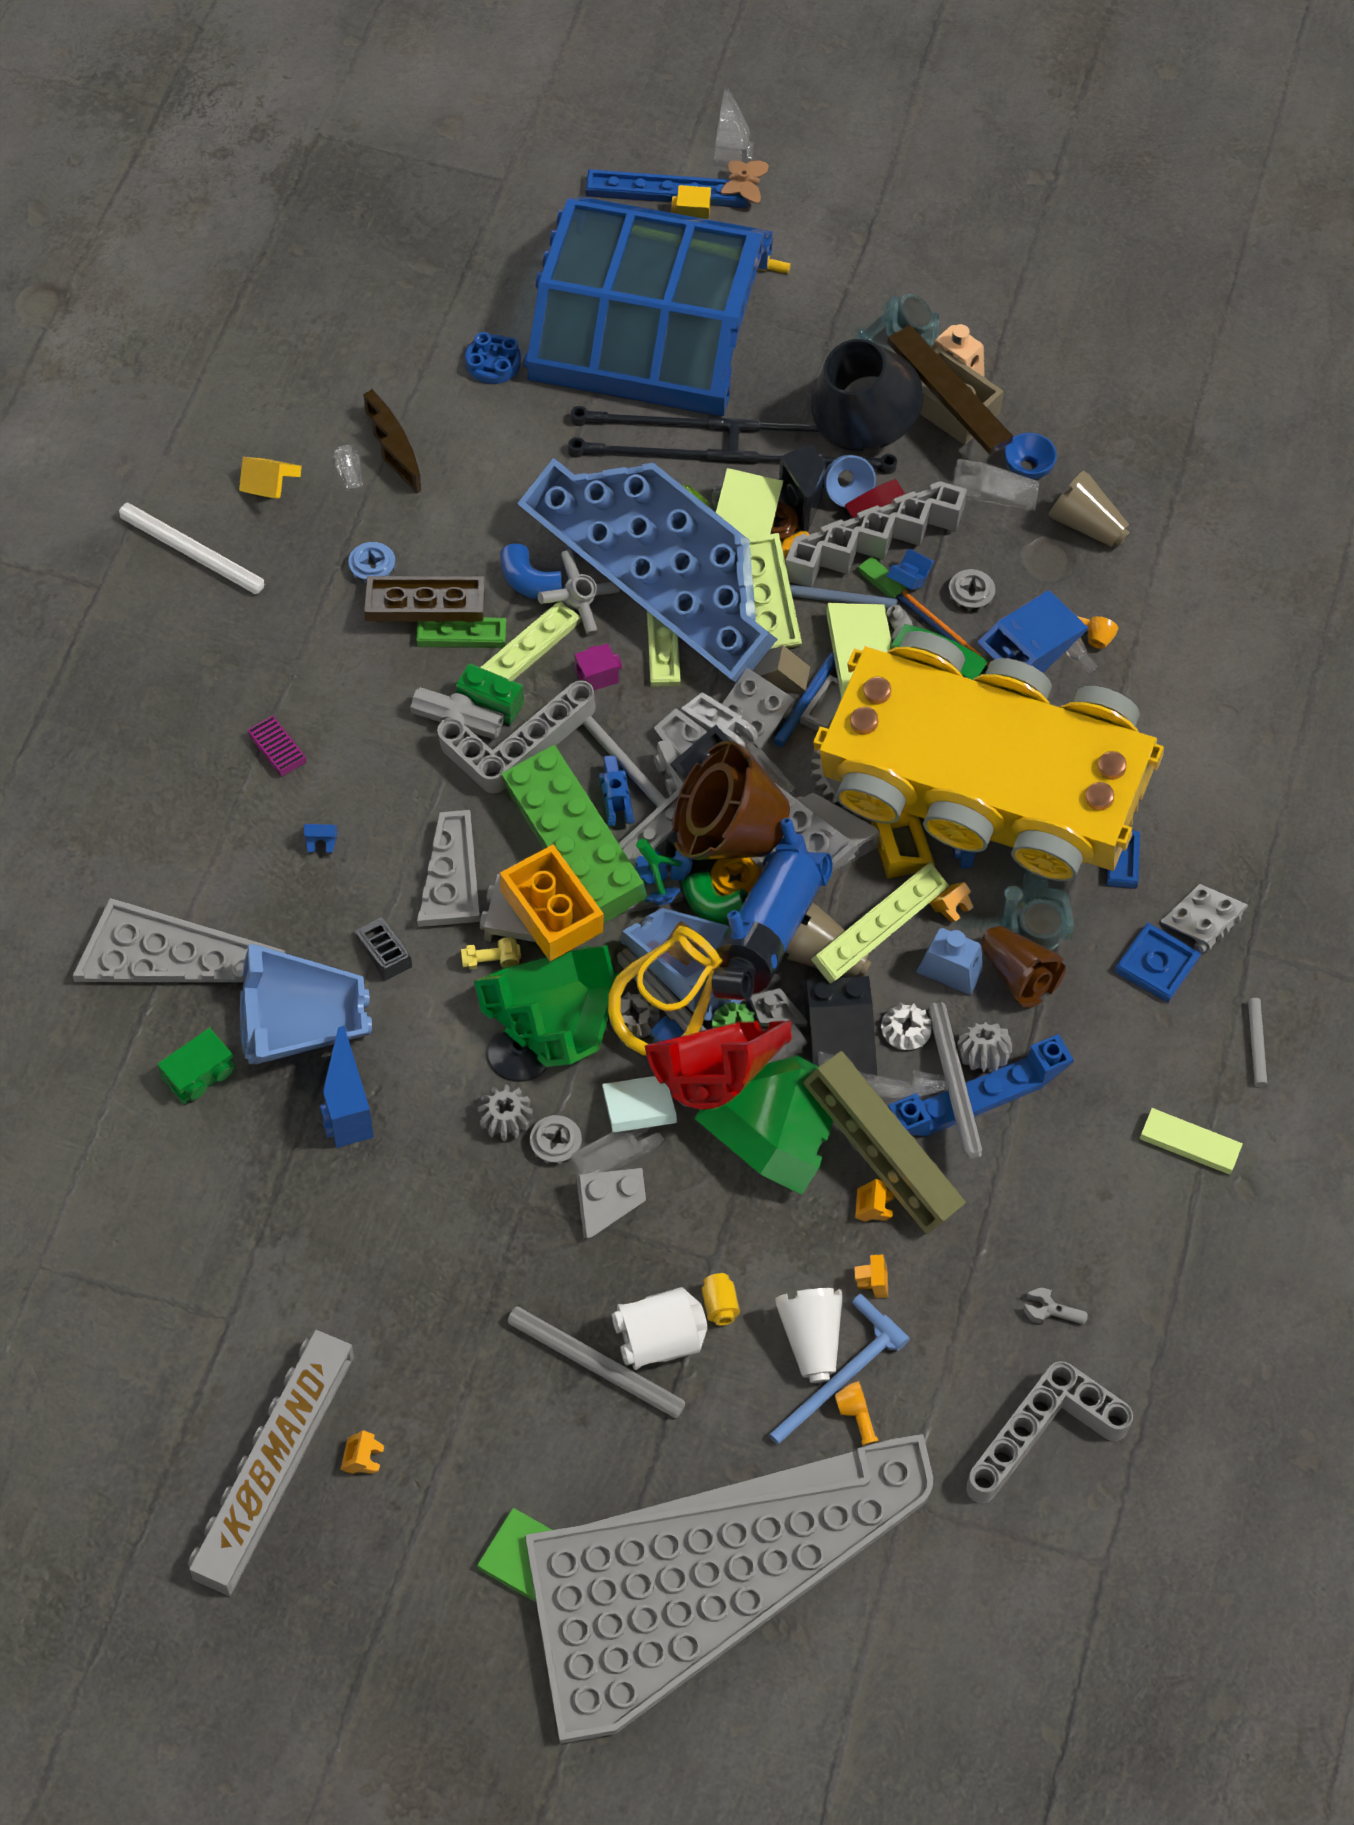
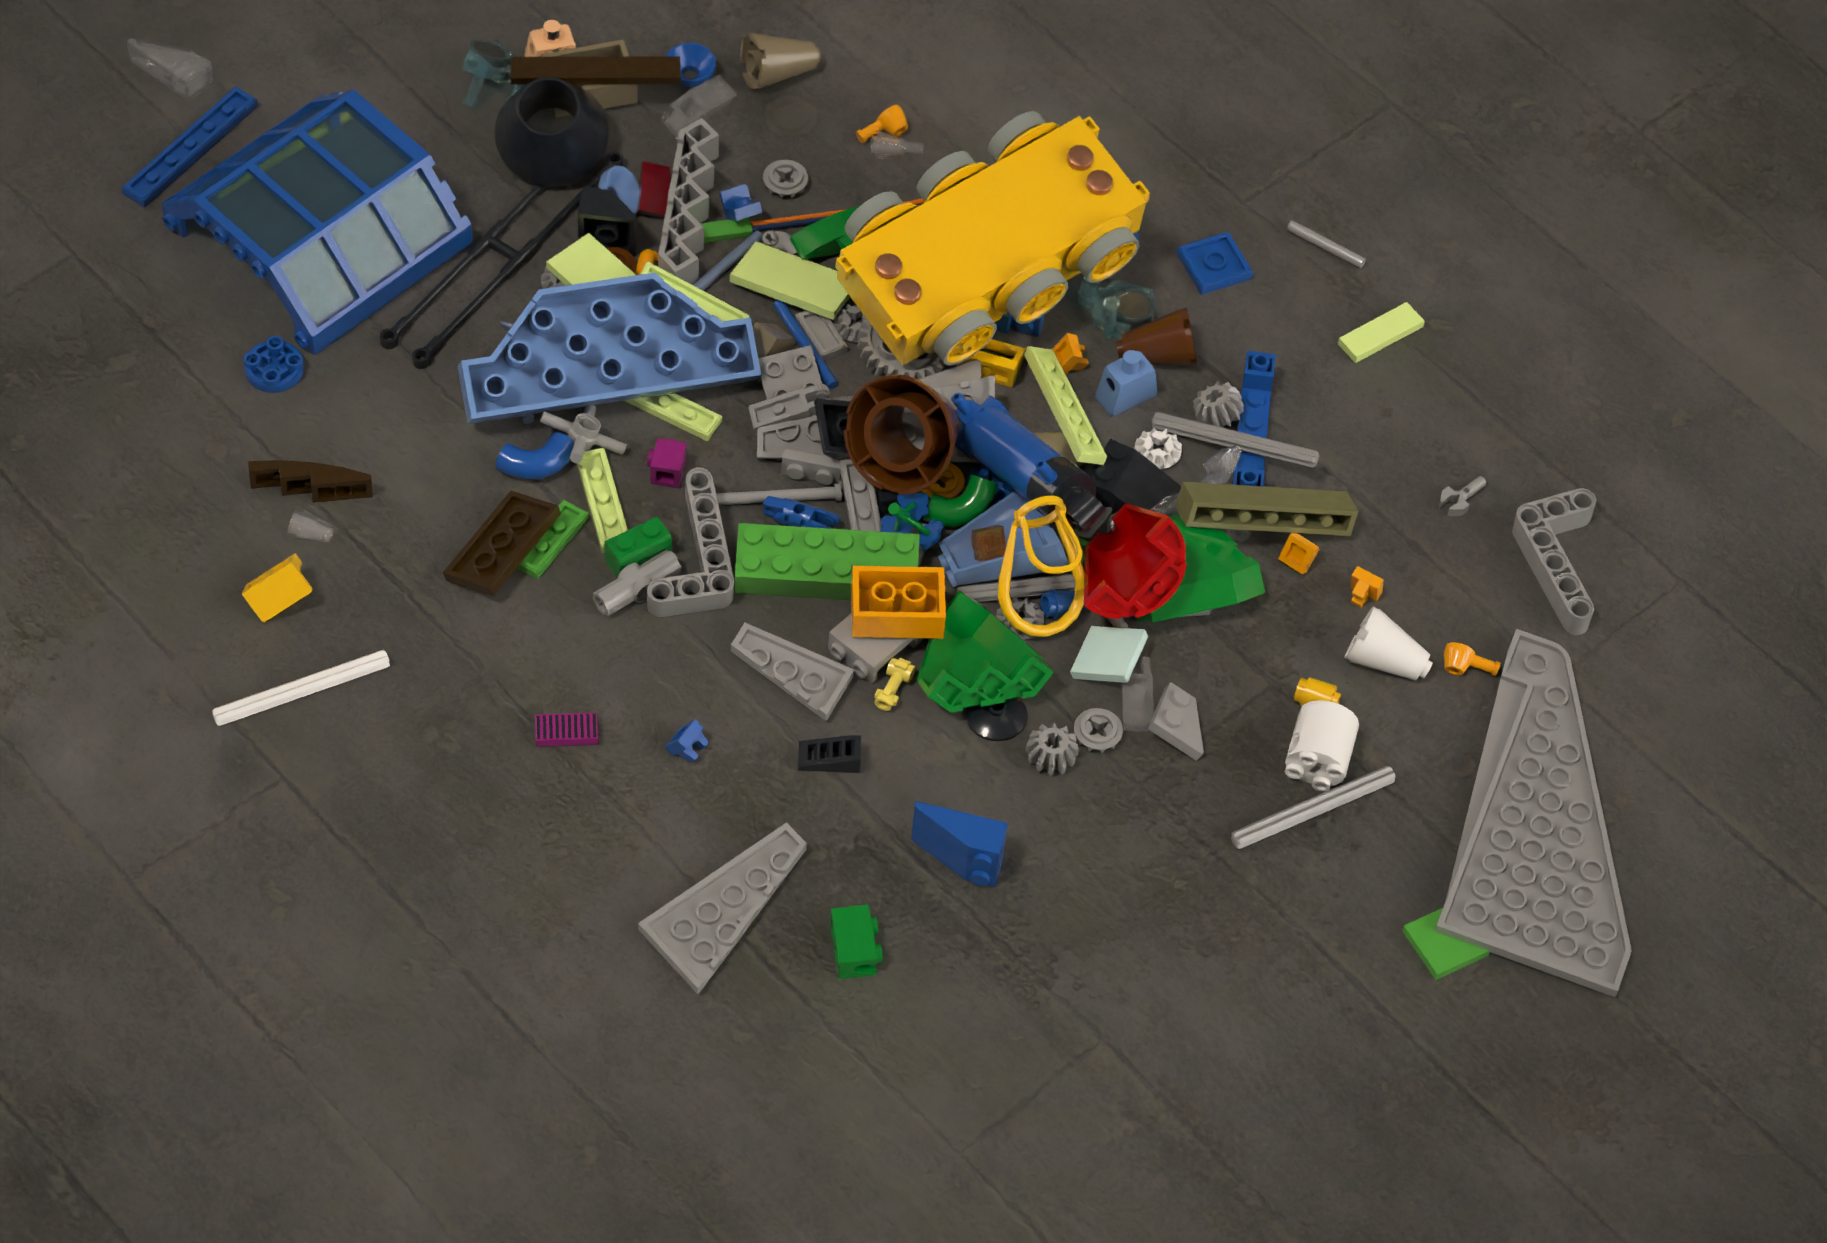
camera: 60 degrees left, 5 degrees down
light grey brick [188,1330,354,1596] -> none
medium blue cone [240,944,372,1064] -> none
light orange tile [340,1430,384,1474] -> none
medium blue gear [349,542,395,583] -> none
yellow brick [671,185,711,220] -> none
medium nougat piece [721,160,769,204] -> none
medium blue bar [769,1294,910,1445] -> none
blue slope [977,590,1089,673] -> none
light grey hinge [1160,884,1248,953] -> none

